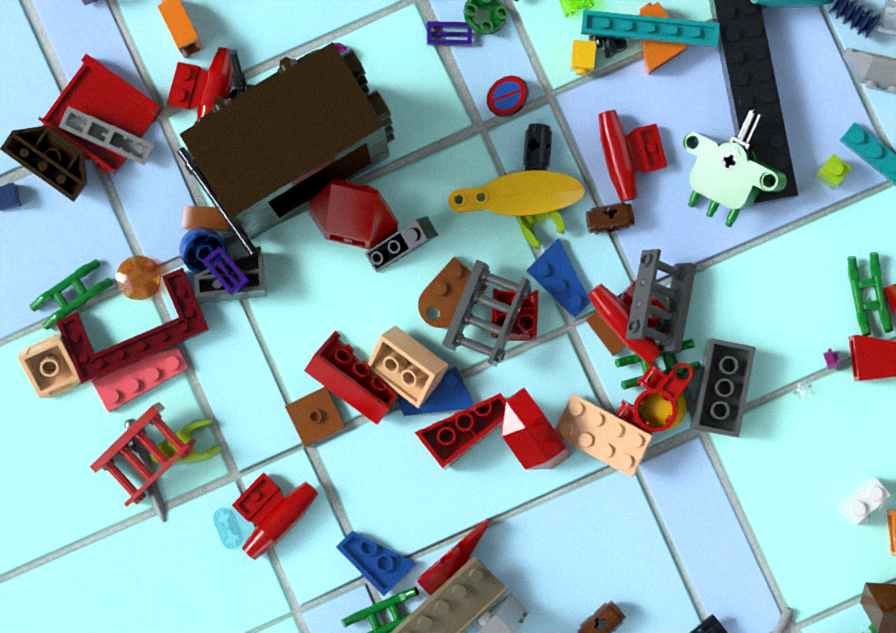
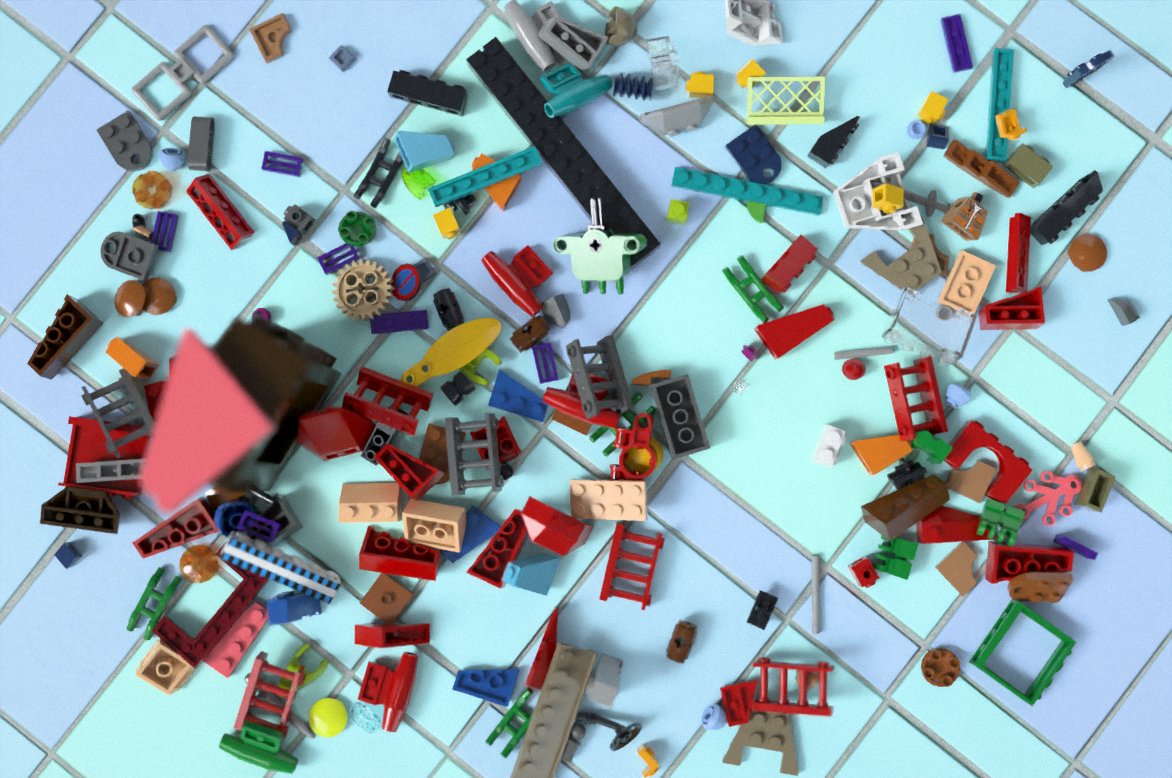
camera: 25 degrees left, 0 degrees up
none -> dark grey fence [81,368,156,458]
none -> red wedge [132,496,219,559]
none -> coral slope [140,327,276,513]
none -> green plate [218,720,299,774]
none -> brick [220,531,340,604]
none -> blue wedge [266,591,322,626]
none -> neon yellow dish [309,698,348,737]
none -> tan gear [332,259,394,321]
none -> light nougat slope [339,483,401,523]
none -> red fence [342,366,434,436]
none -> red arch [354,623,430,649]
none -> dark purple tile [370,310,429,335]
none -> red wedge [374,443,445,501]
none -> sand blue tile [415,258,437,284]
none -> black wheel [440,370,476,406]
none -> black plate [500,462,514,480]
none -> medium azure slope [502,553,561,596]
none -> dark purple tile [532,343,559,384]
none -> dark grey brick [541,294,570,326]
none -> red fence [599,523,665,610]
none -> dark orange slope [631,370,671,386]

